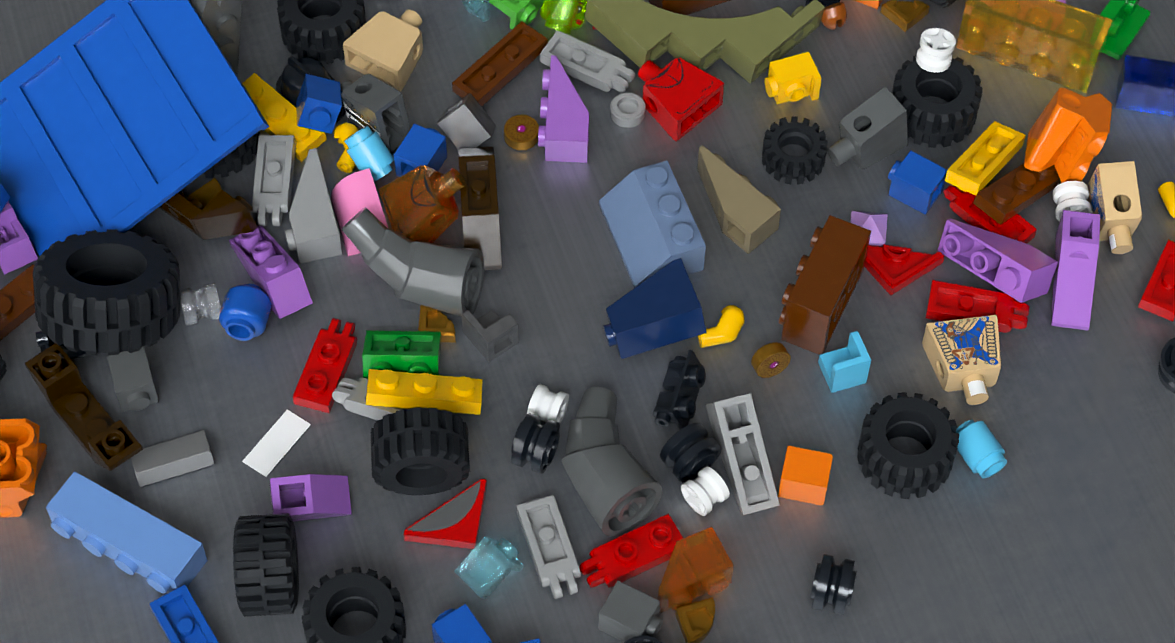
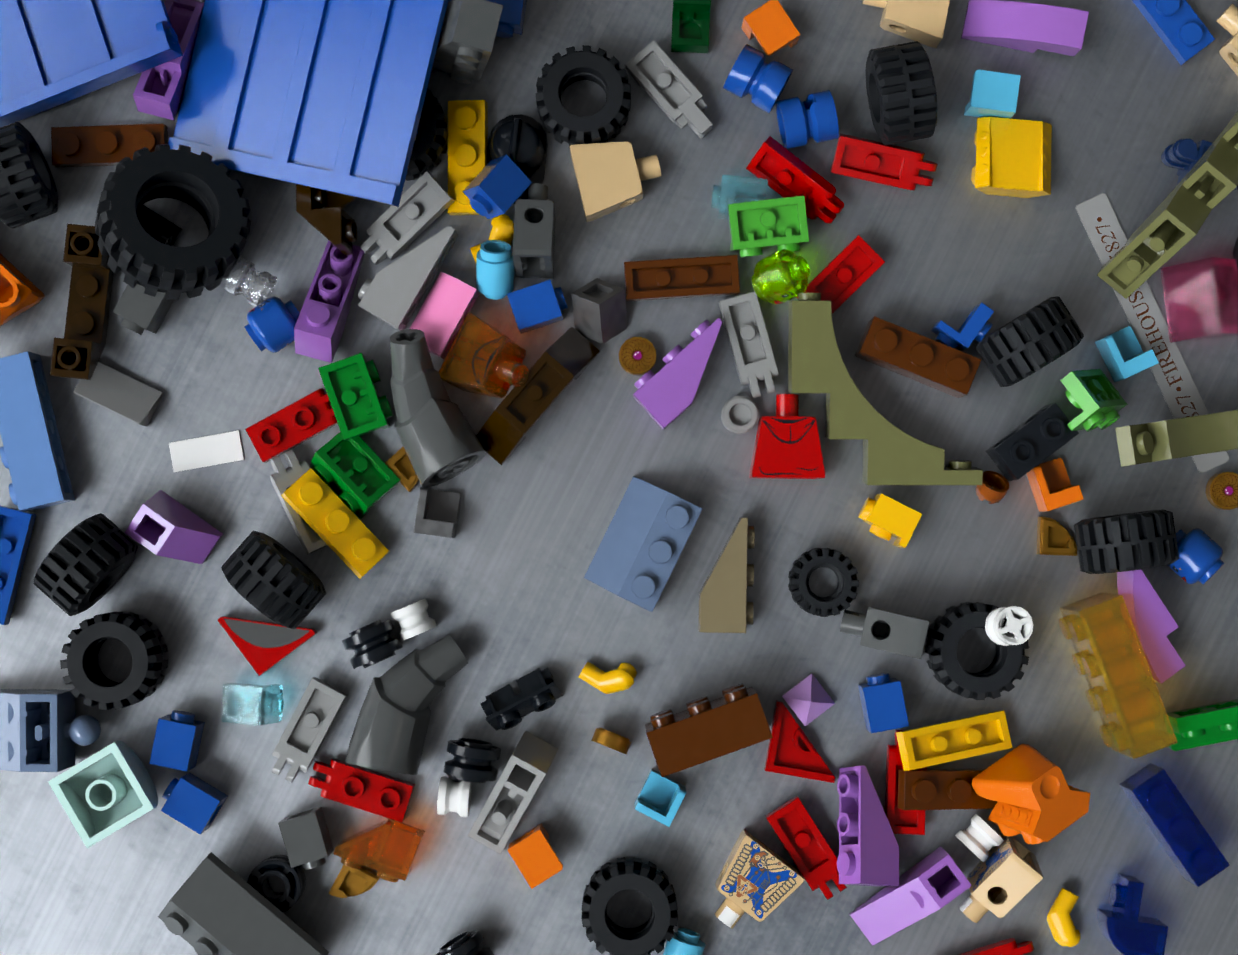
camera: 50 degrees right, 30 degrees up
dark blue slope [603,258,707,359] -> none
none -> green bracket [318,353,393,441]

